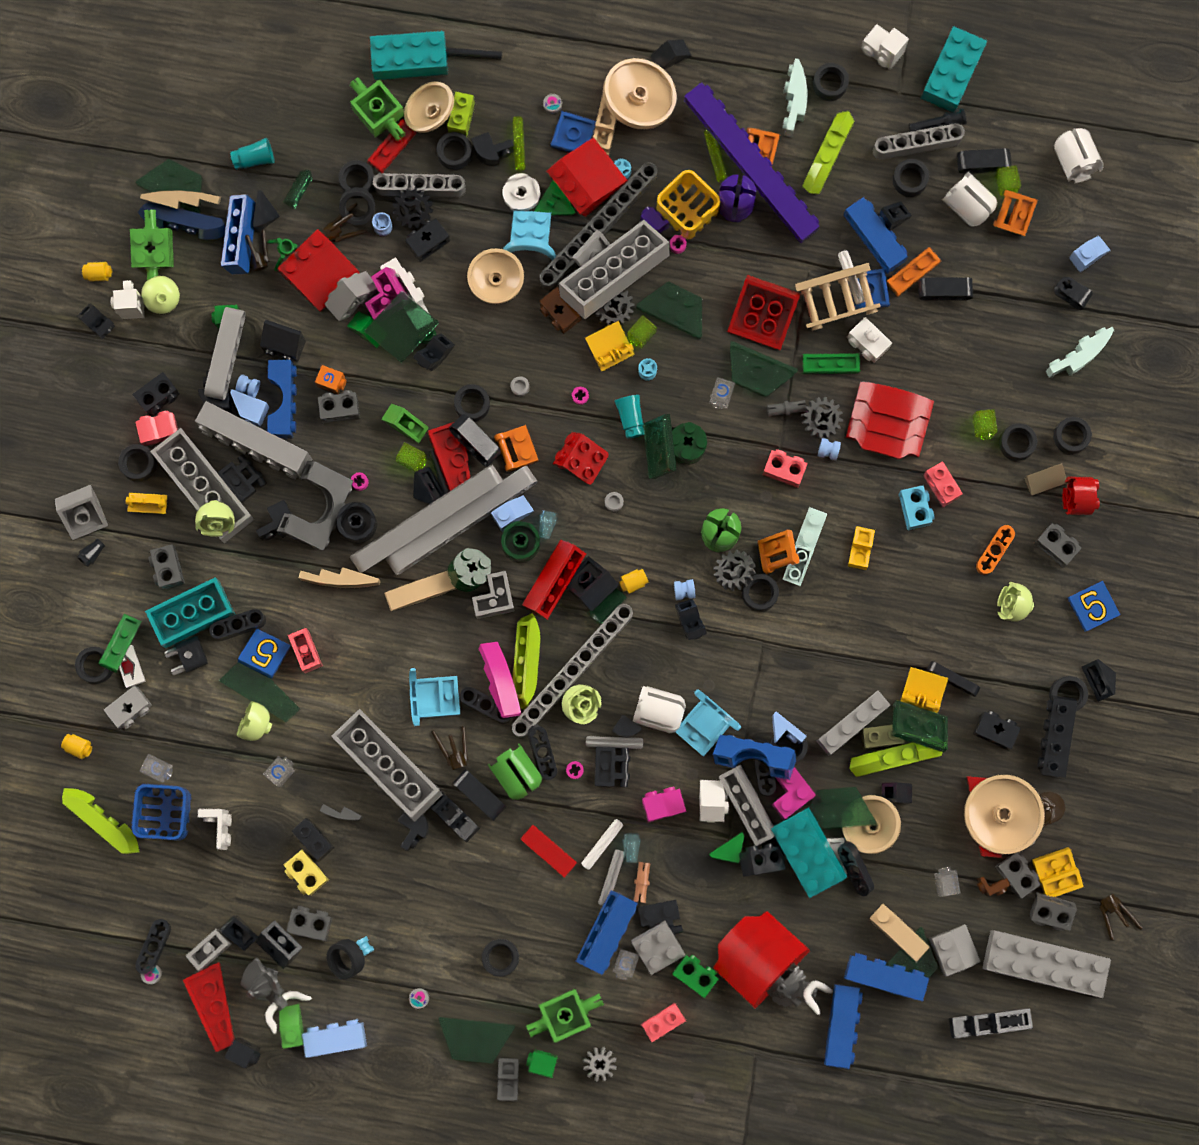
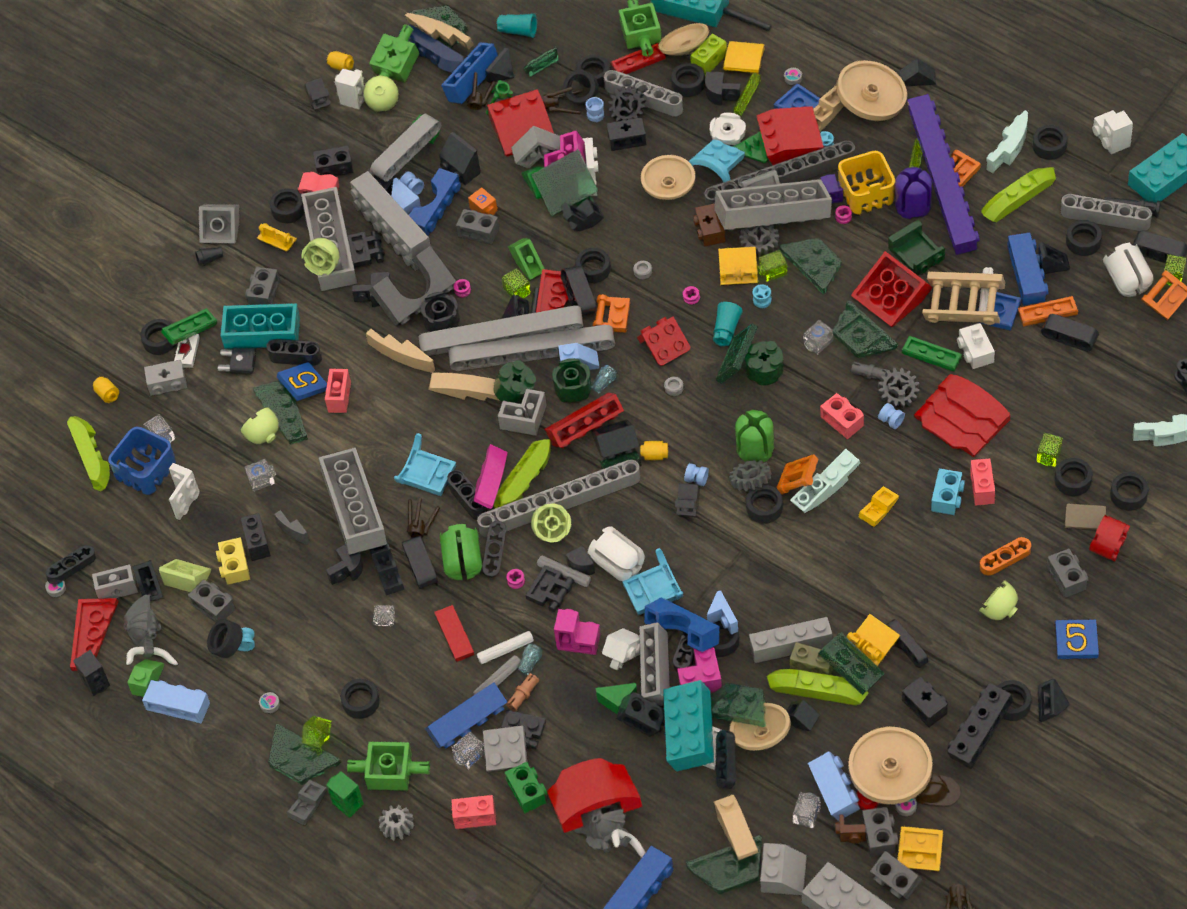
camera: 35 degrees right, 25 degrees down
black brick [256,920,302,969] -> none
blue brick [844,953,929,1001] -> none
none -> yellowish green slope [159,559,211,592]
none -> clear neon green brick [301,716,332,748]
none -> clear tile [373,605,395,626]
none -> yellow slope [724,41,764,73]
none -> light blue brick [808,752,860,821]
none -> dark green panel [888,220,945,275]

